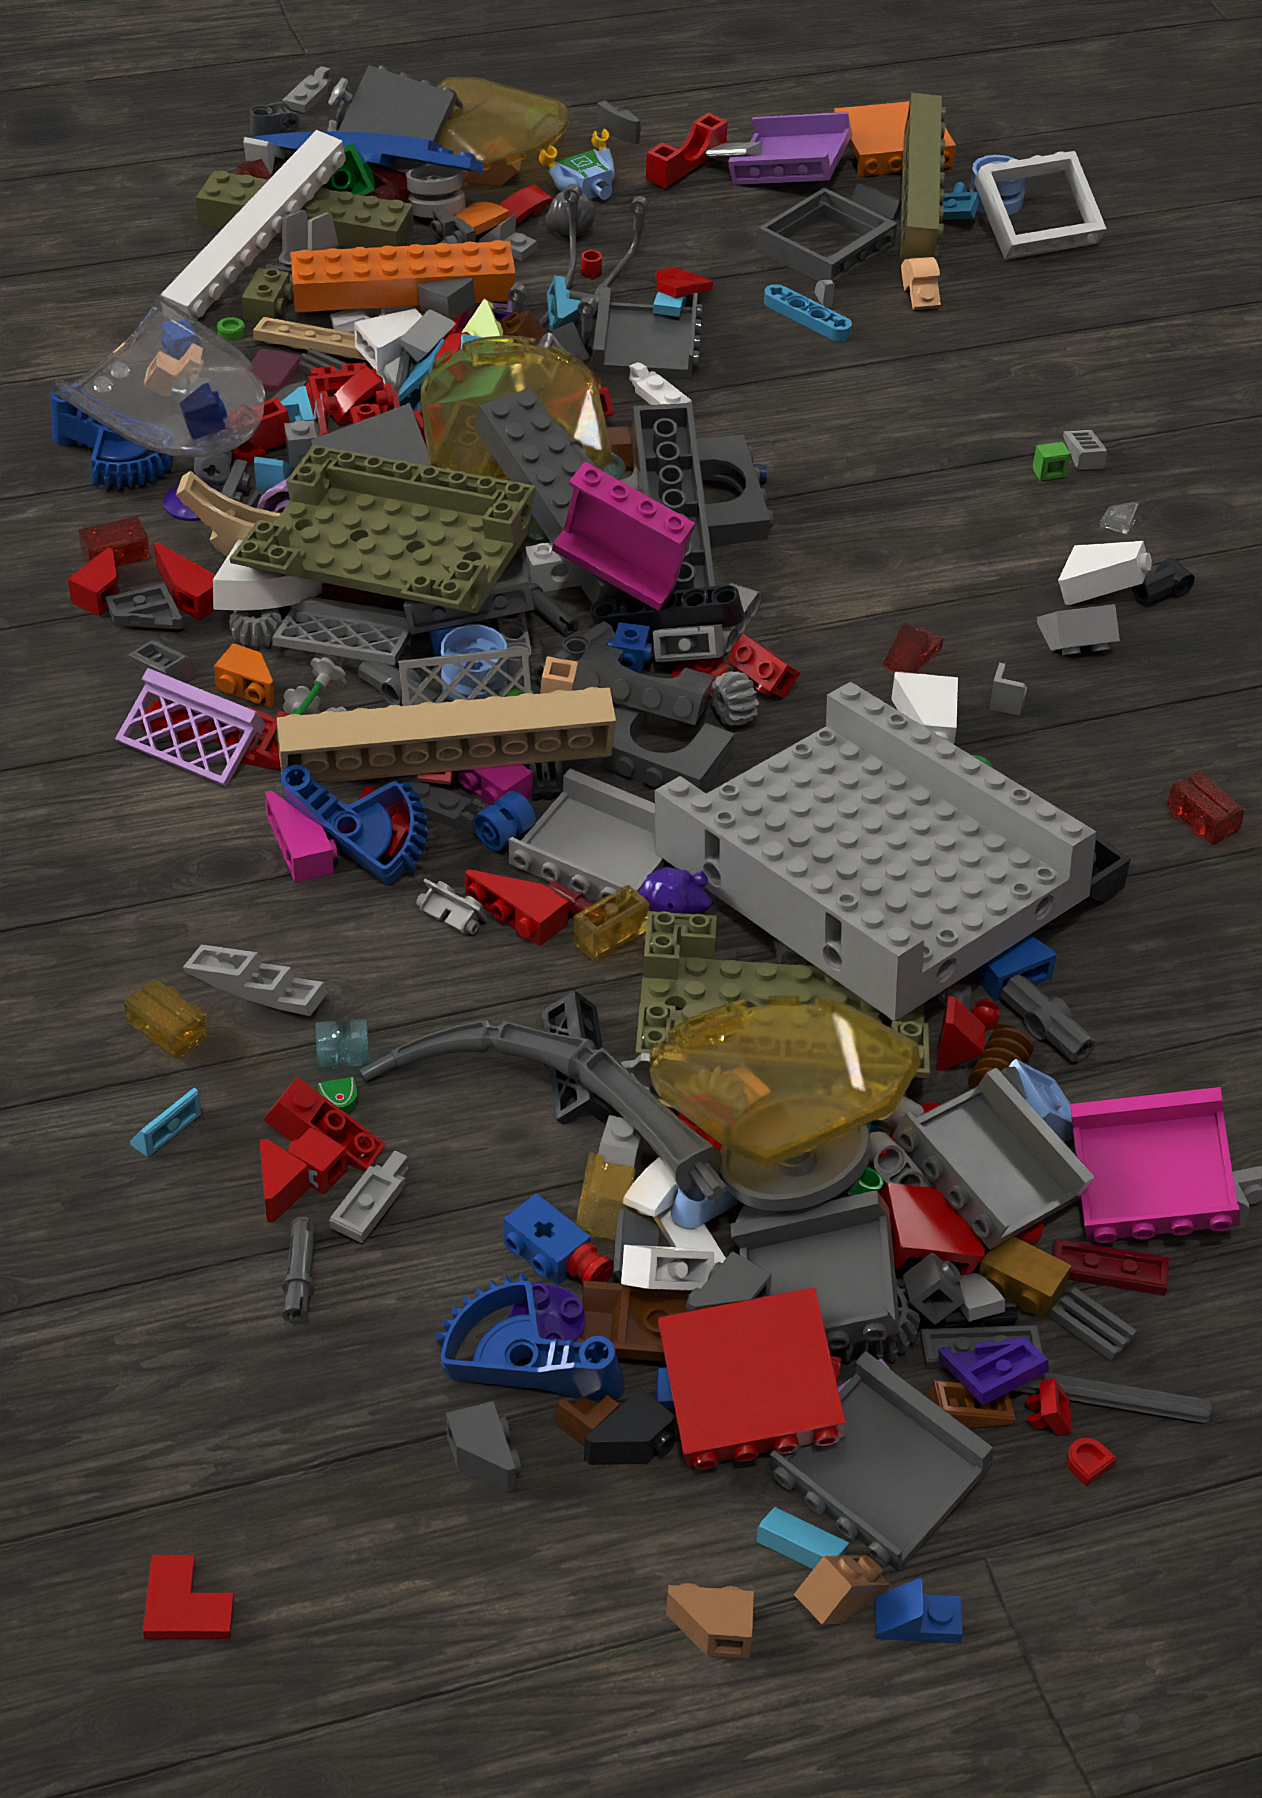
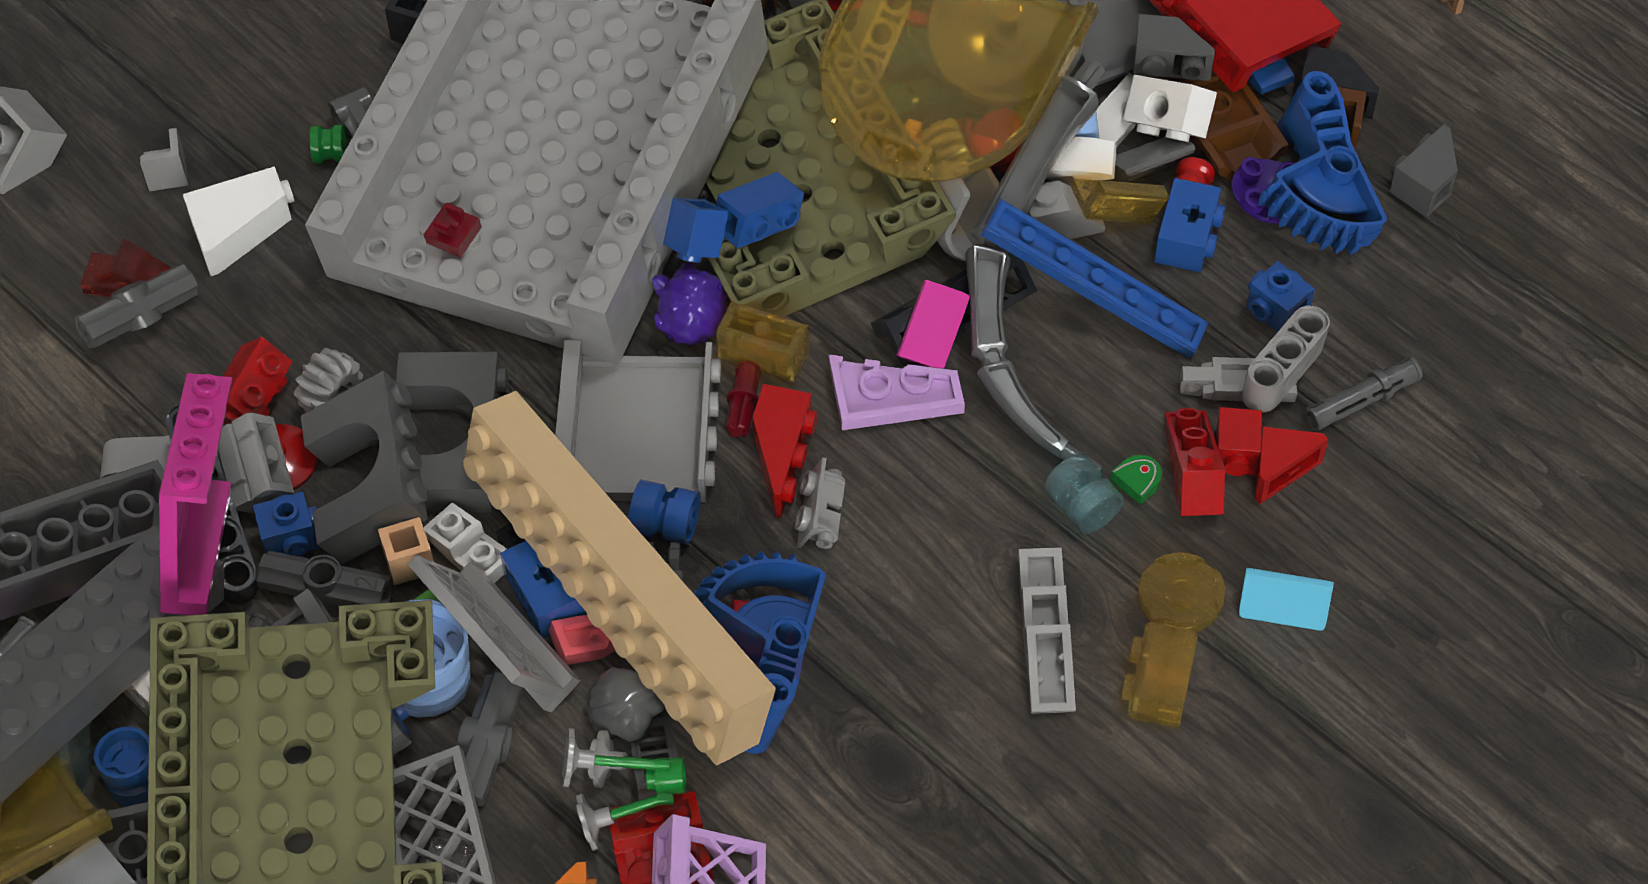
camera: 115 degrees left, 10 degrees up
dark pink slope [265,791,338,883] -> none
none -> dark grey piece [74,264,199,348]
none -> dark red tile [423,202,482,258]
none -> blue brick [663,198,729,263]
none -> blue brick [716,172,804,248]
none -> lavender wing [829,355,965,430]
none -> dark pink slope [896,280,970,369]
none -> blue tile [981,199,1209,359]
none -> clear yellow tile [1138,552,1226,634]
none -> light grey beam [1242,306,1330,413]
none -> blue brick [1246,261,1315,332]

